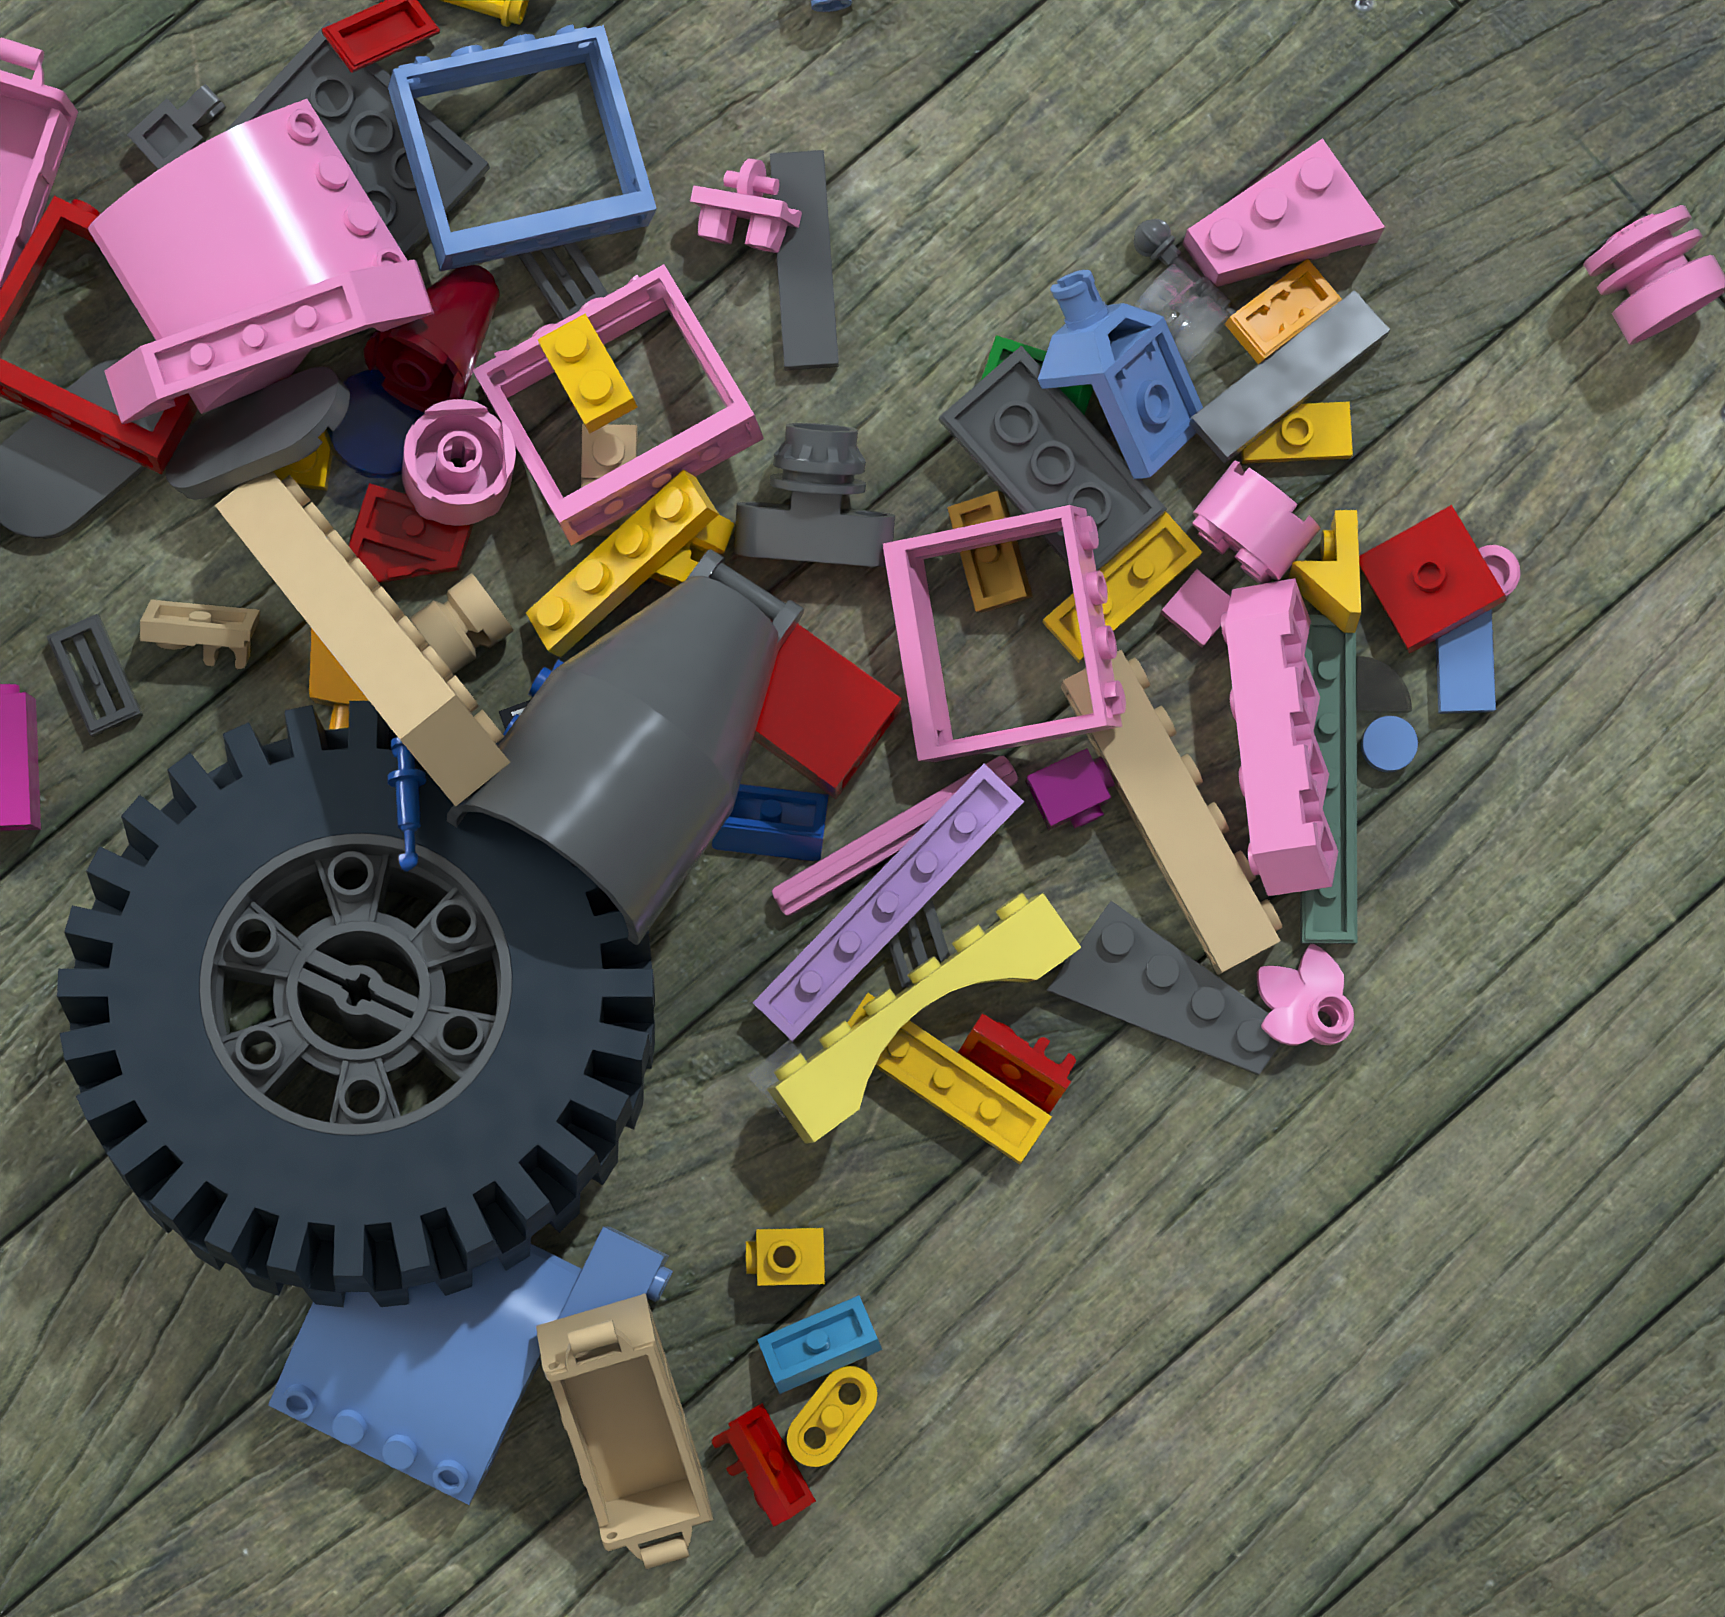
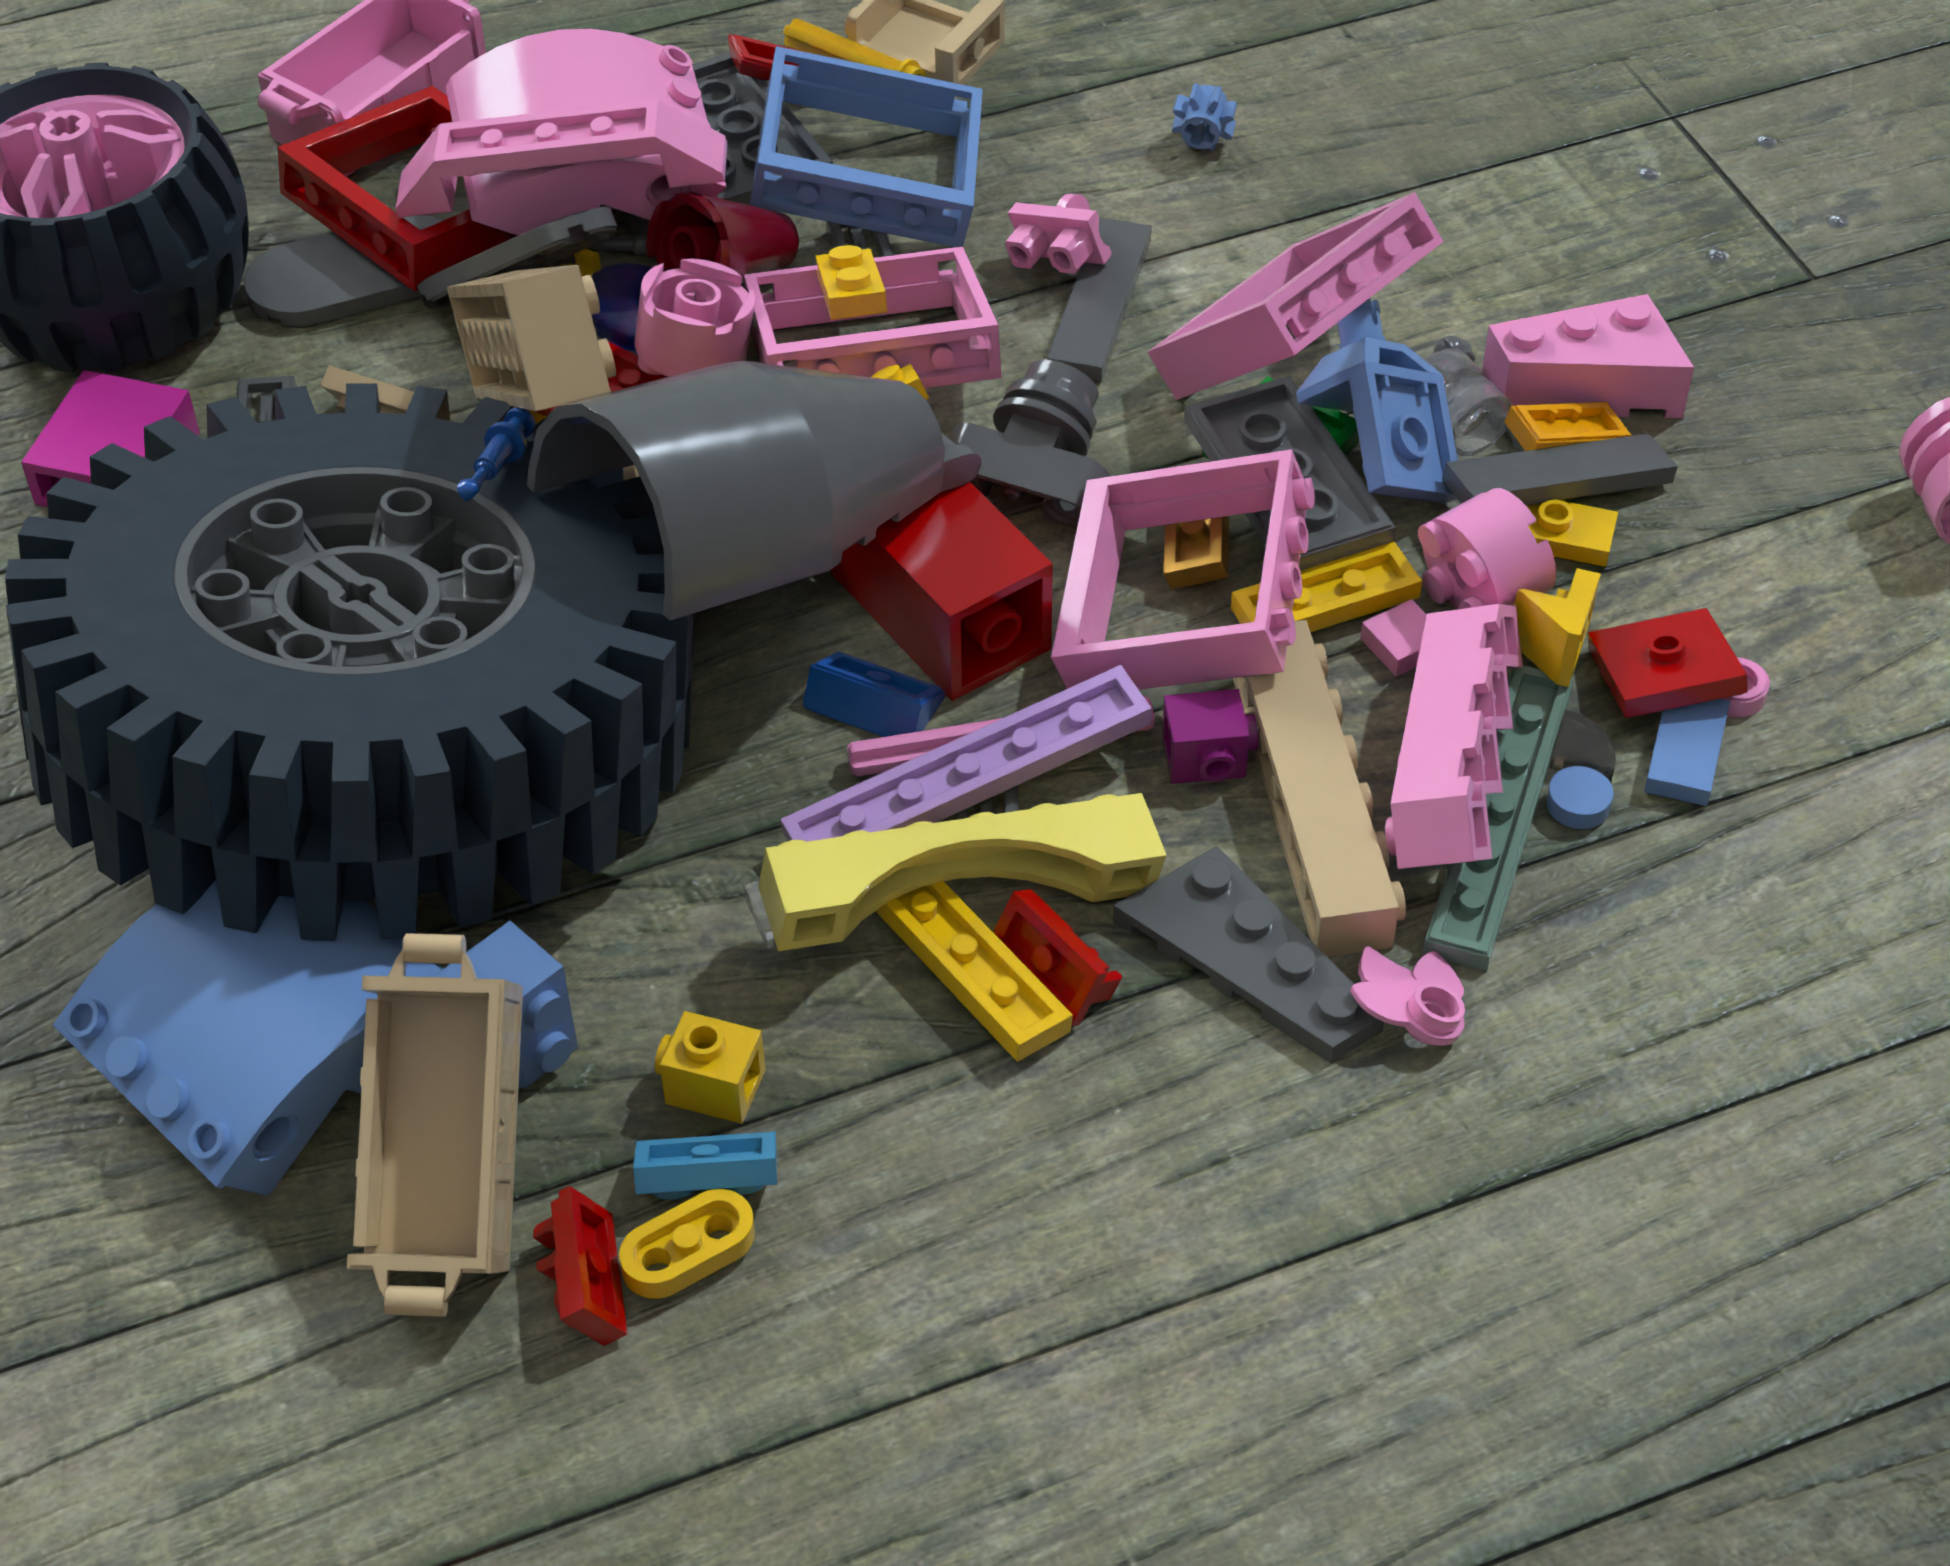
camera: 20 degrees right, 35 degrees down
none -> bright pink window [1147,192,1444,400]

